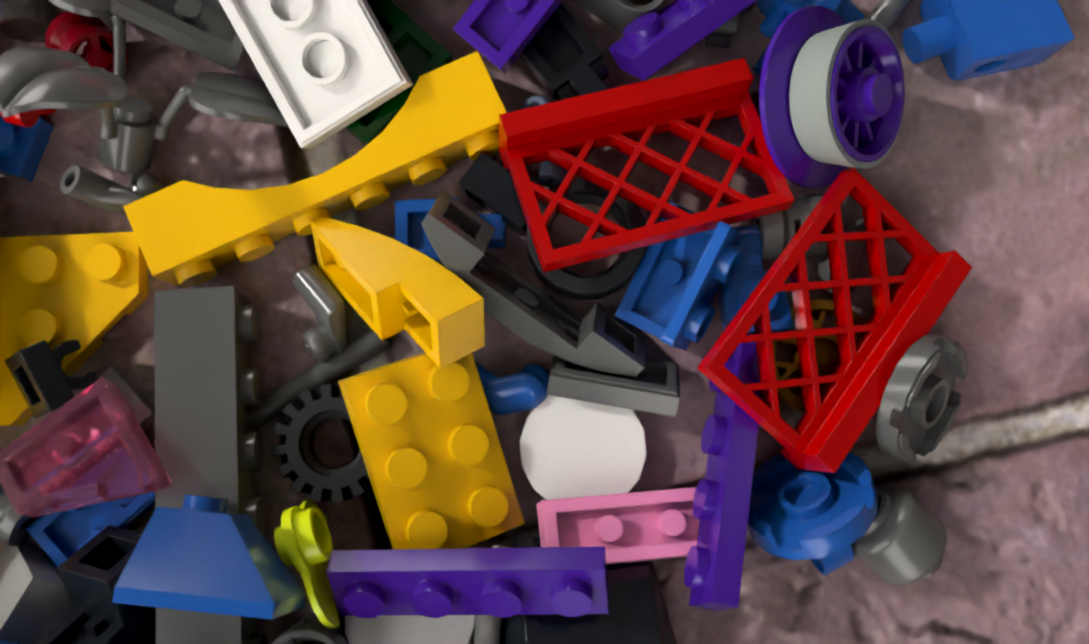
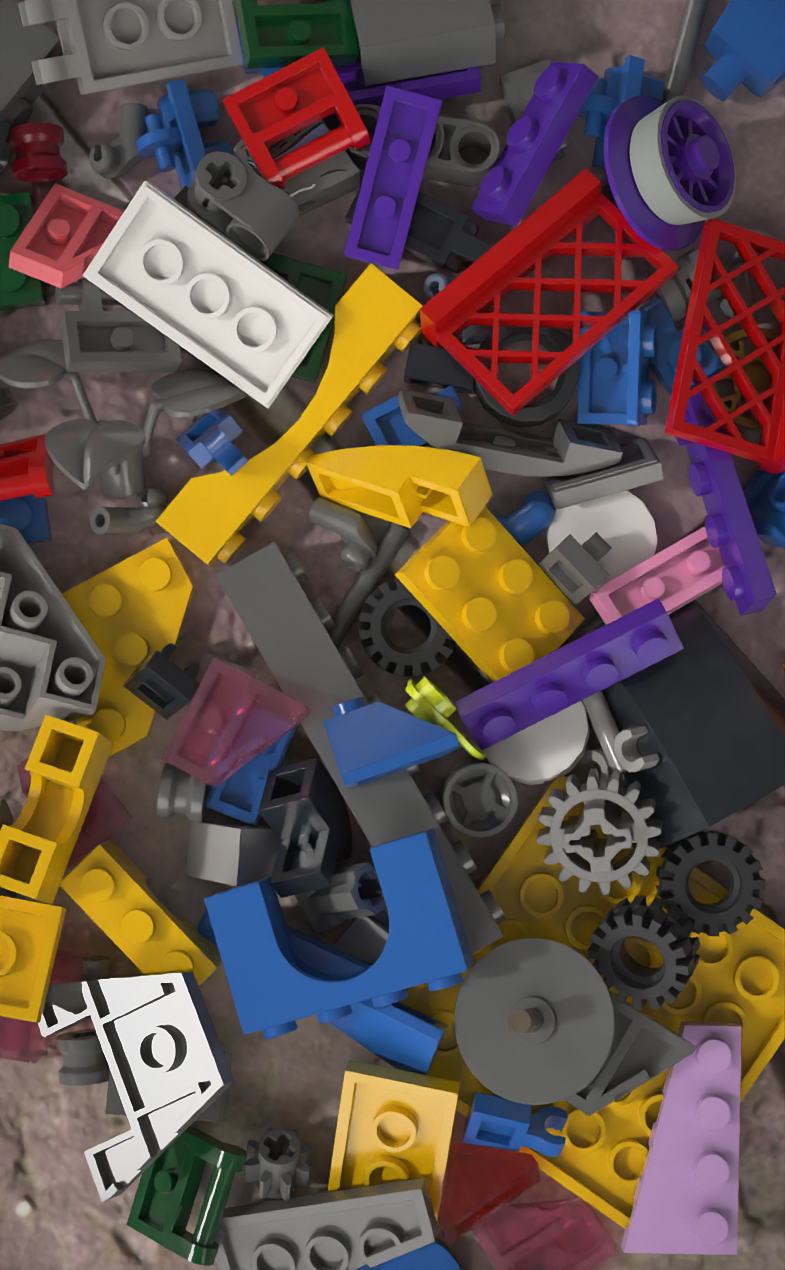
camera: 30 degrees left, 5 degrees up
dark red wheel [45,11,129,73] -> none
none -> blue plate [175,408,248,476]
none -> dark grey tile [538,532,612,605]

